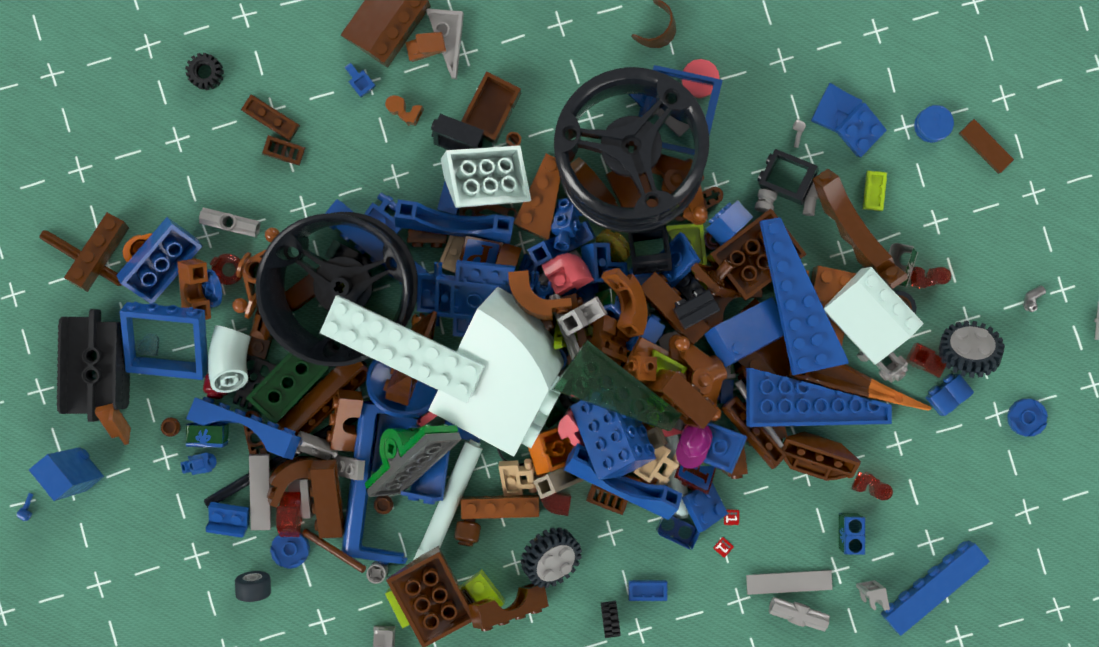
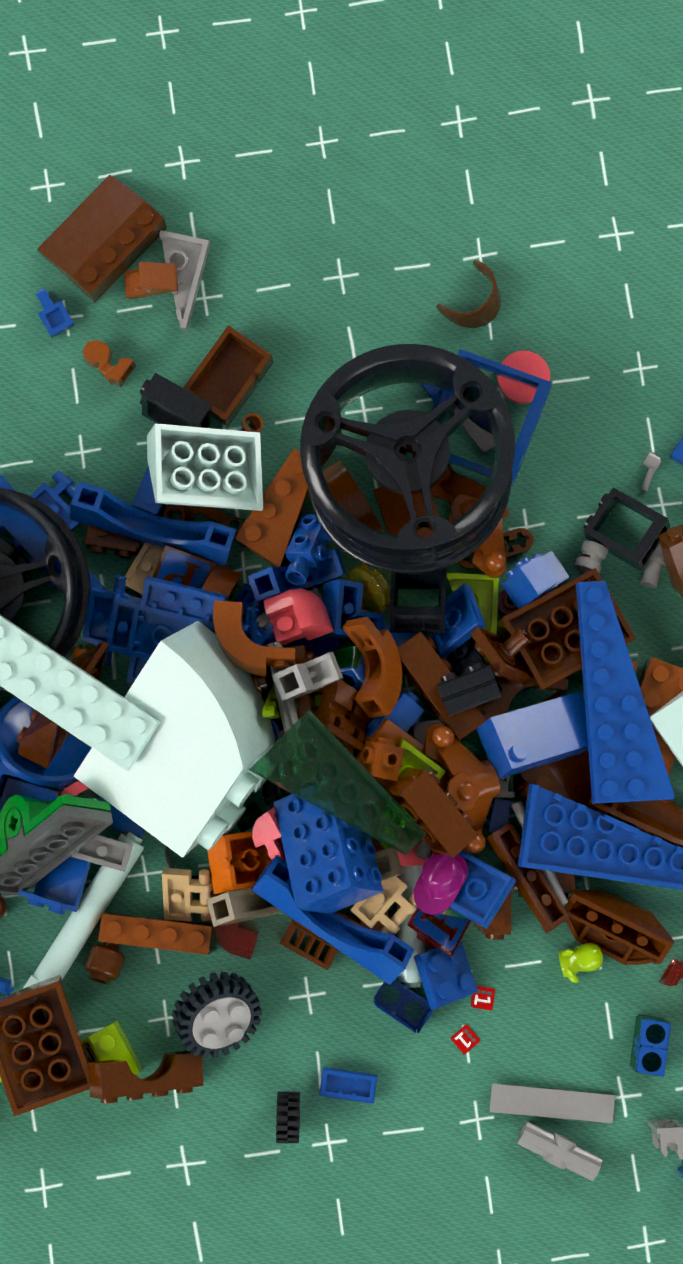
camera: 10 degrees right, 5 degrees down
none -> light grey plate [71,835,133,872]
none -> lime animal [557,943,603,983]

